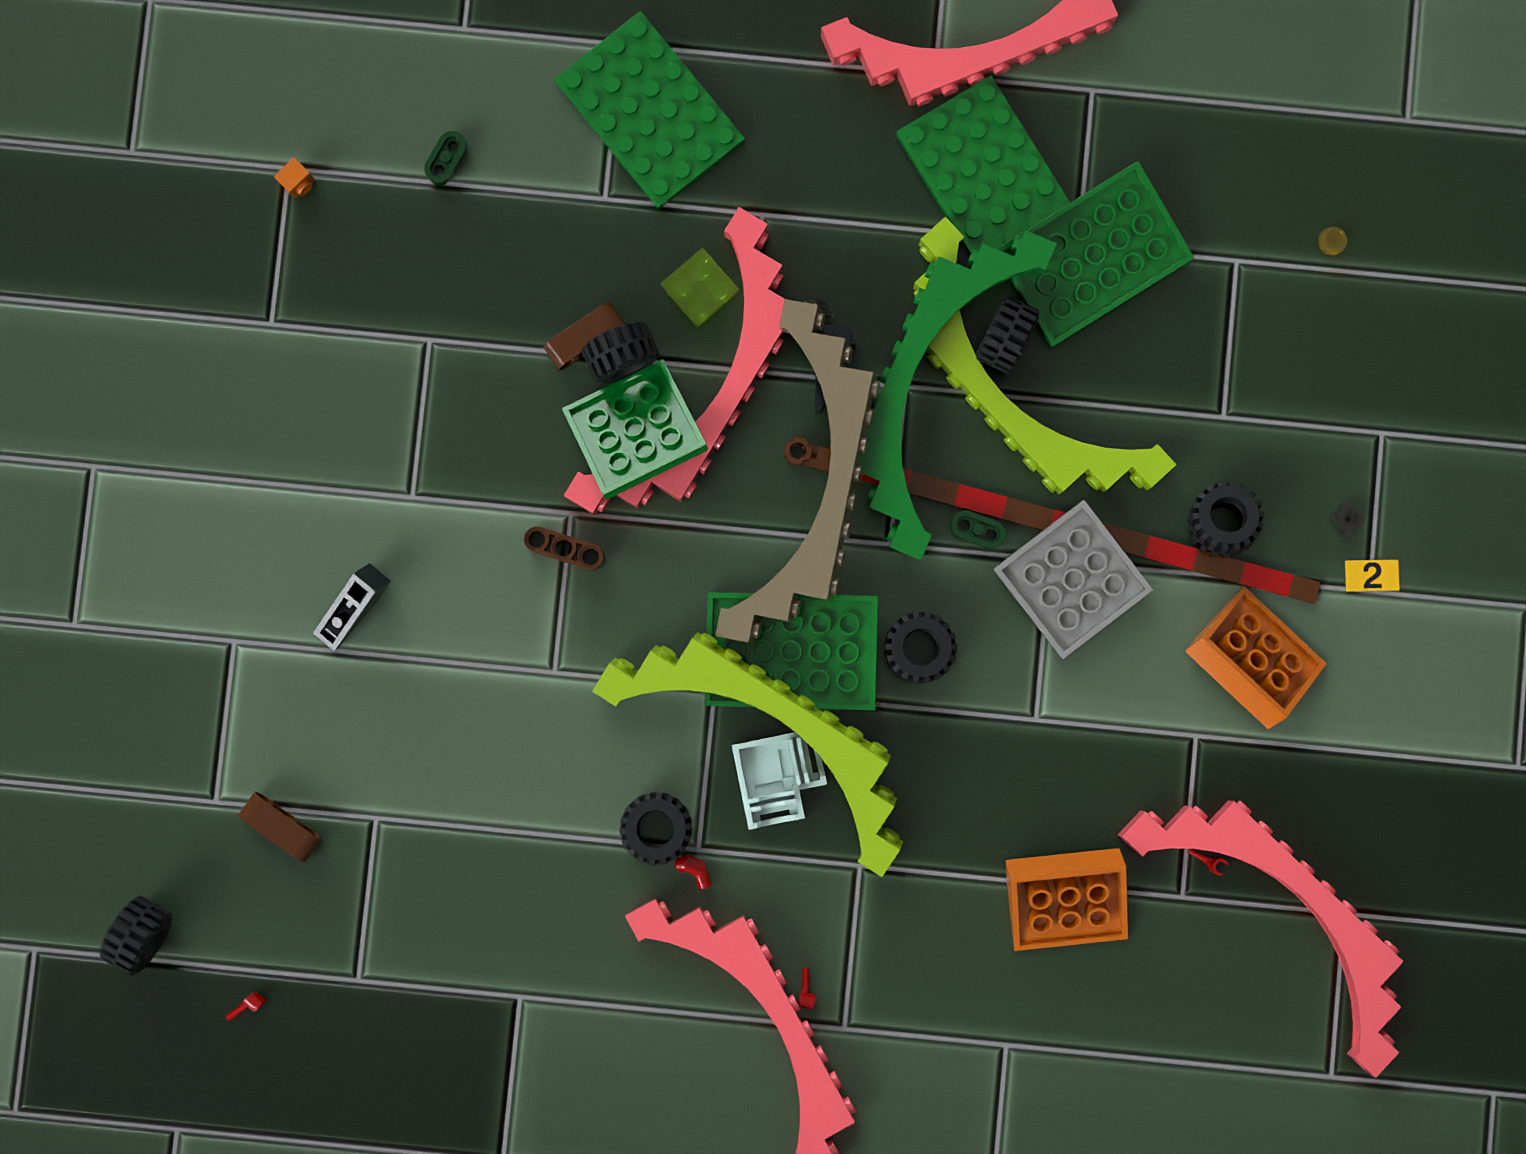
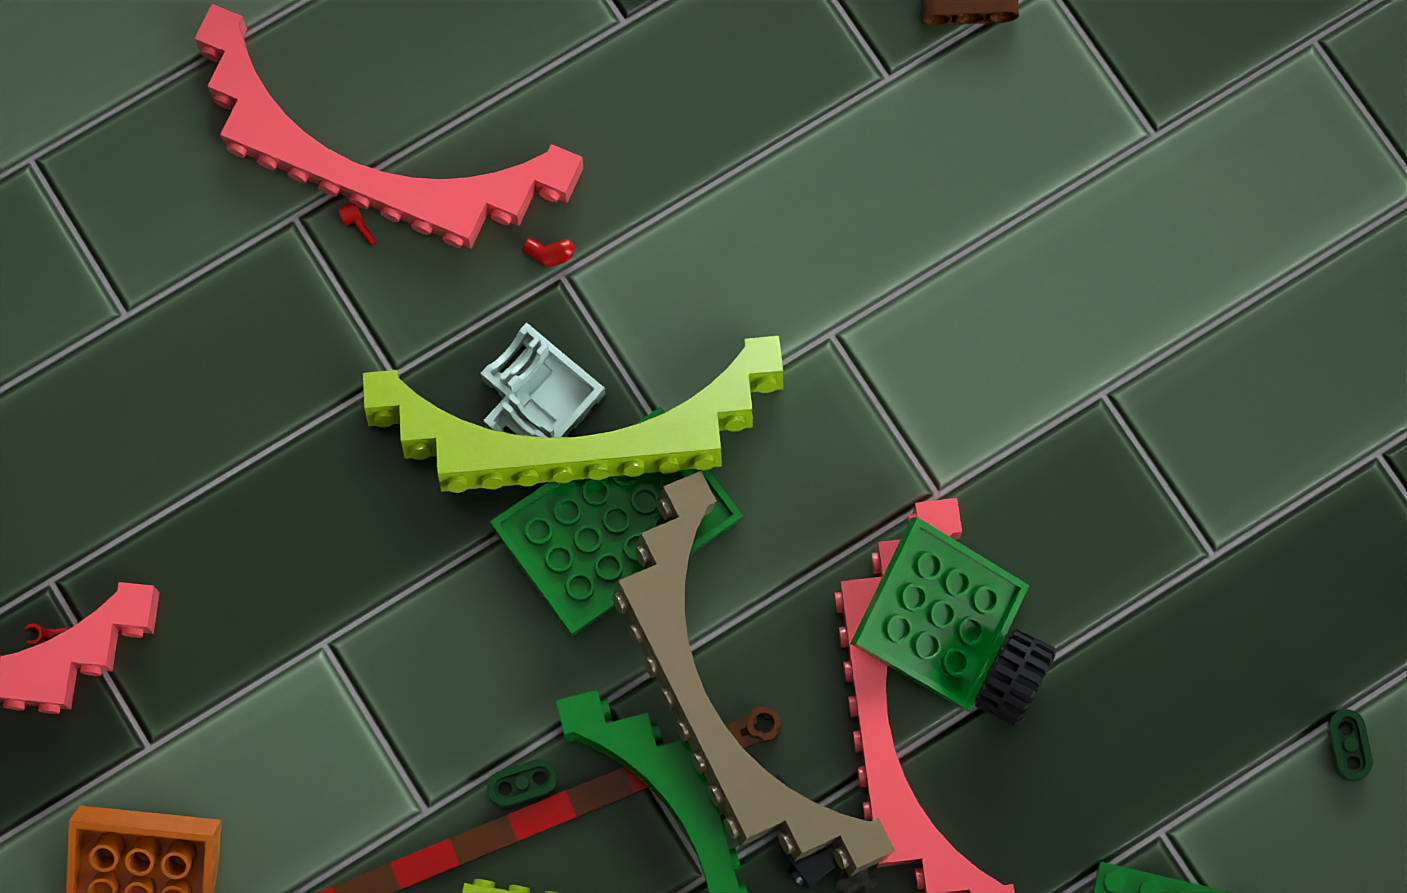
camera: 145 degrees right, 10 degrees down
black slope [313,563,391,651] -> none
reddish brown beam [524,526,605,571] -> none
reddish brown beam [543,302,625,371] -> none
black tyre [619,792,693,865] -> none
clear neon green plate [660,248,739,328] -> none
black tyre [884,611,957,683] -> none
light grey plate [993,500,1153,659] -> none
orange slope [1006,848,1128,951] -> none

